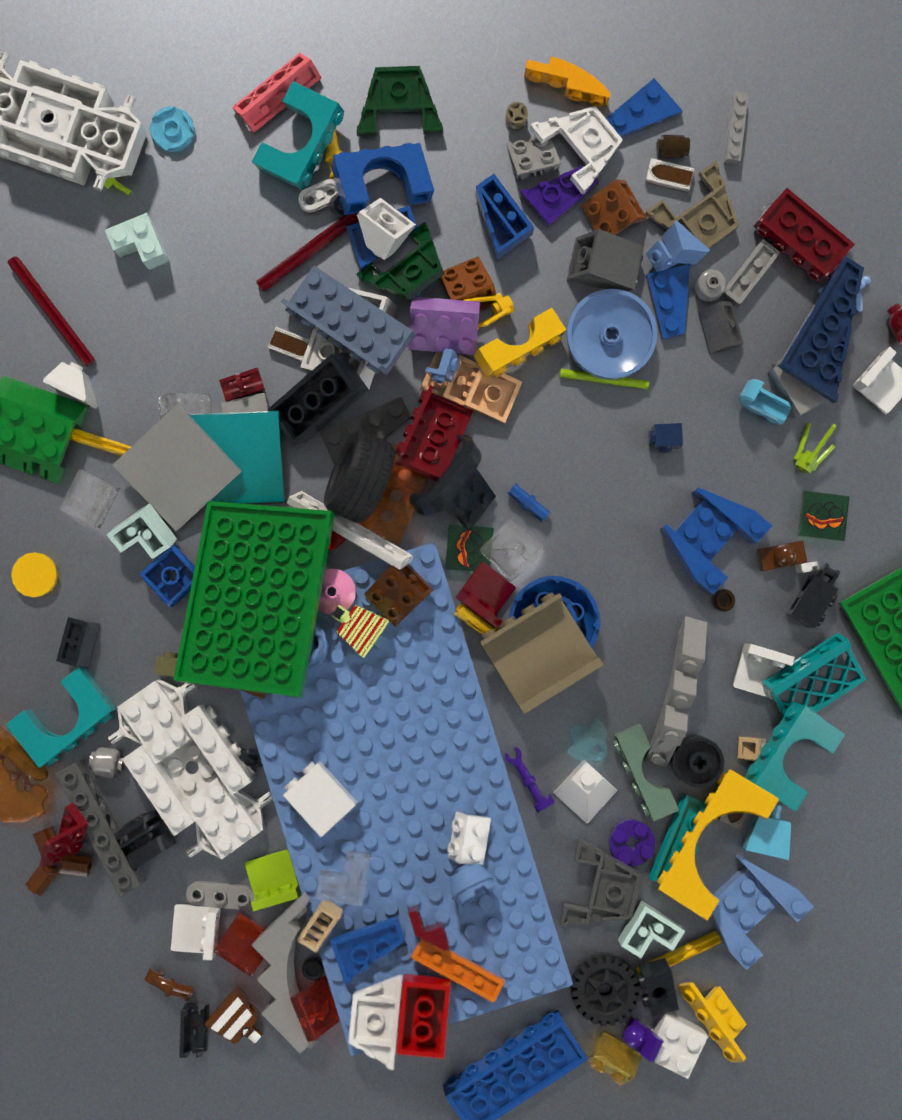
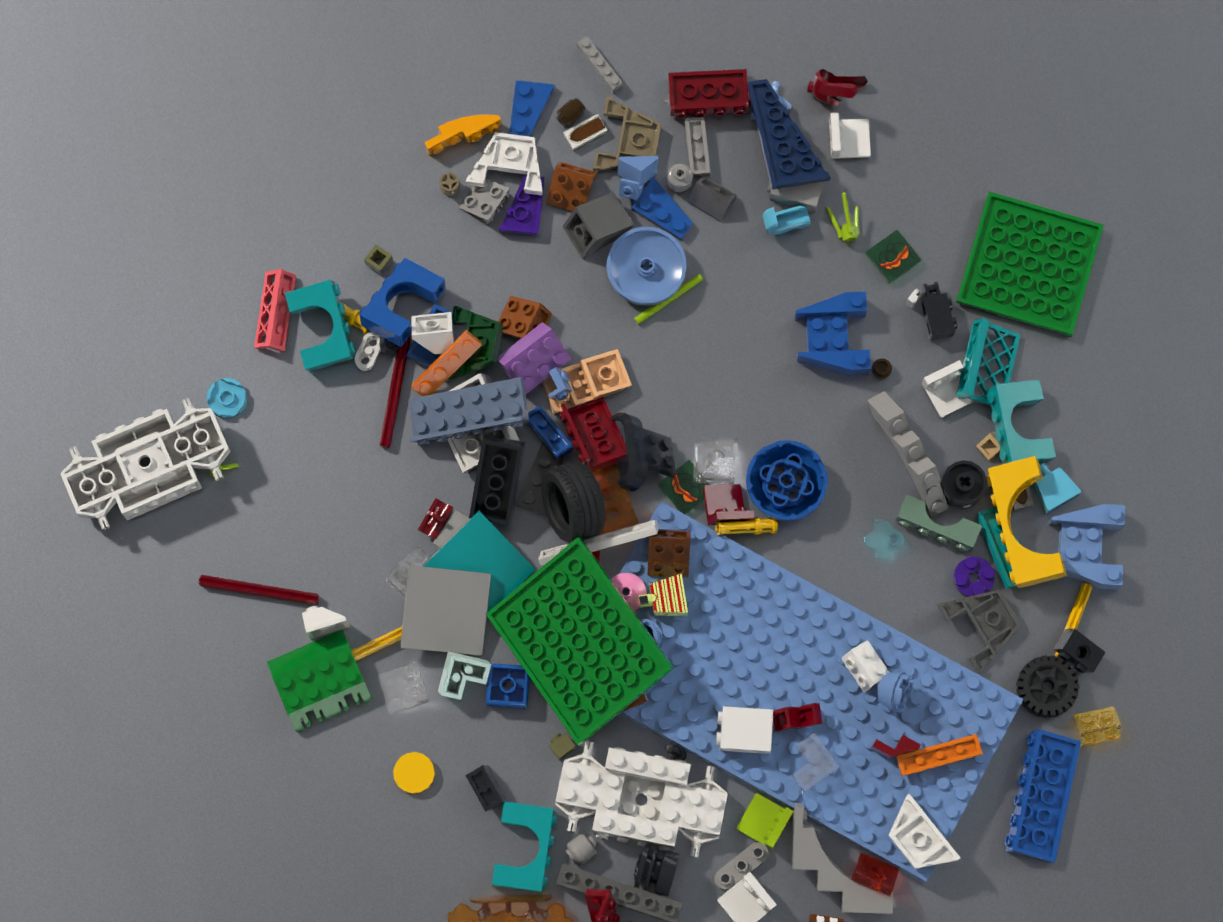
camera: 40 degrees left, 10 degrees down
light aqua brick [105,213,169,270] -> none
clear red tile [213,913,264,977] -> none
tile [268,327,309,362] -> none
tan slope [296,898,343,953] -> none
black plate [302,956,325,981] -> none
blue wing [330,916,405,985] -> none
dark green wing [356,66,443,136] -> none
red brick [396,974,451,1059] -> none
yellow plant [463,293,514,329] -> none
yellow arch [474,308,566,378] -> none
blue wedge [475,173,534,261] -> none
dark tan panel [480,592,604,714] -> none
dark purple piece [505,747,555,813] -> none
blue pin [507,483,551,523] -> none
white slope [554,759,618,824] -> none
light aqua brick [618,900,685,958] -> none
dark purple tile [622,1017,664,1062] -> none
dark blue brick [648,423,683,453] -> none
white brick [651,1012,708,1079] -> none
yellow bracket [678,982,747,1062] -> none
reddish brown tile [757,541,808,571] -> none
none -> olive plate [364,245,393,275]
none -> orange plate [411,330,482,396]
none -> blue tile [526,406,574,460]
none -> dark red slope [773,703,823,731]

